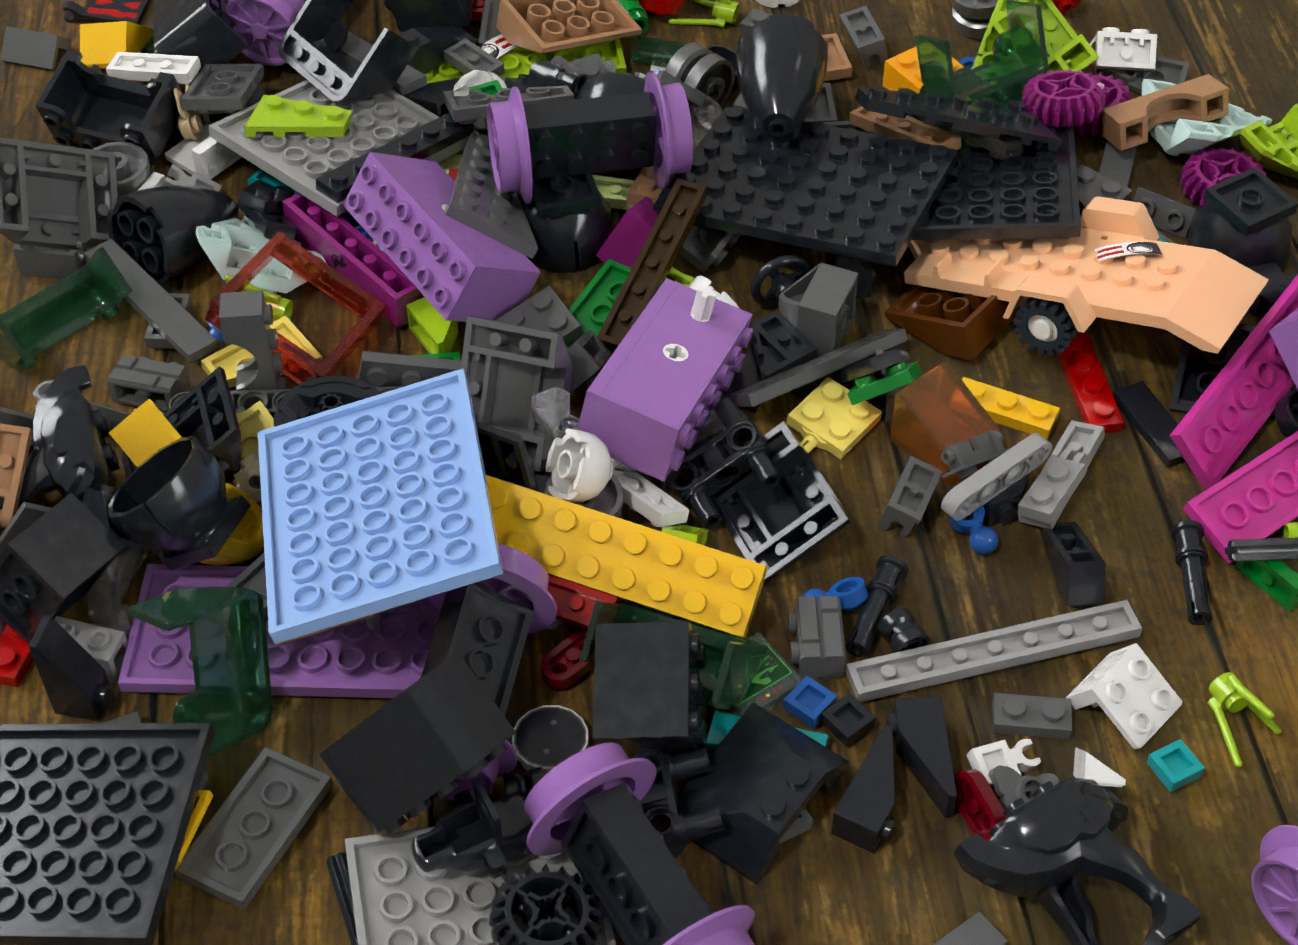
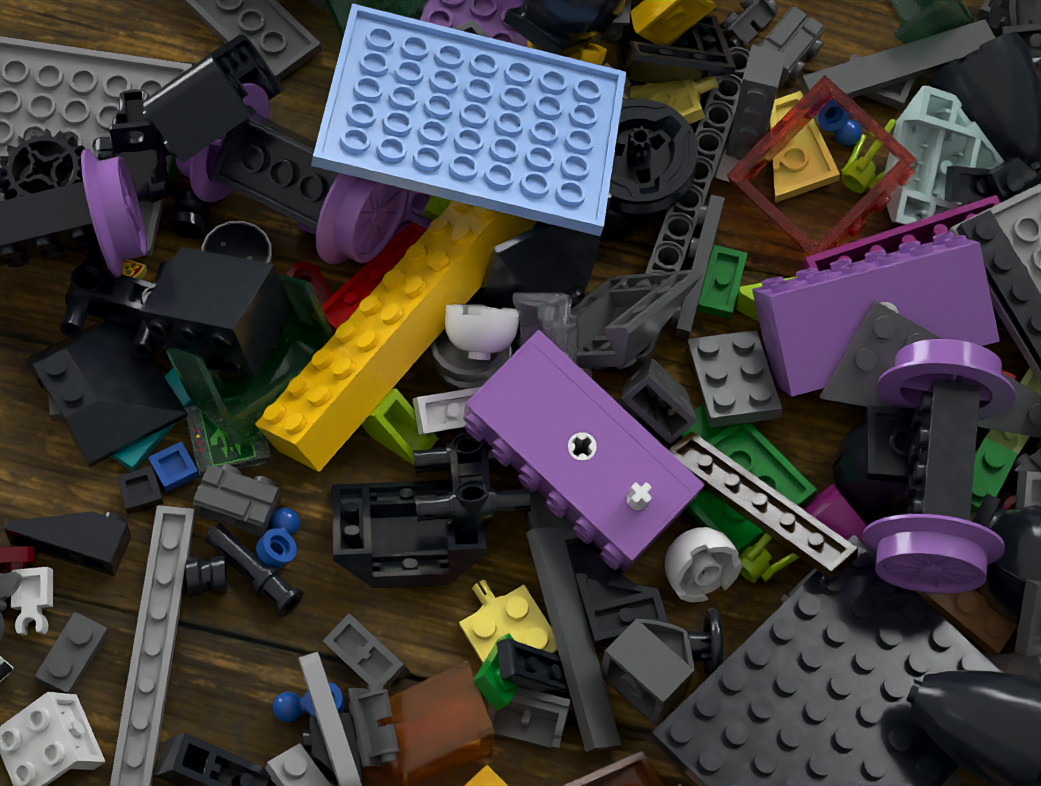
camera: 105 degrees right, 15 degrees up
black slope [831,724,897,854] -> none

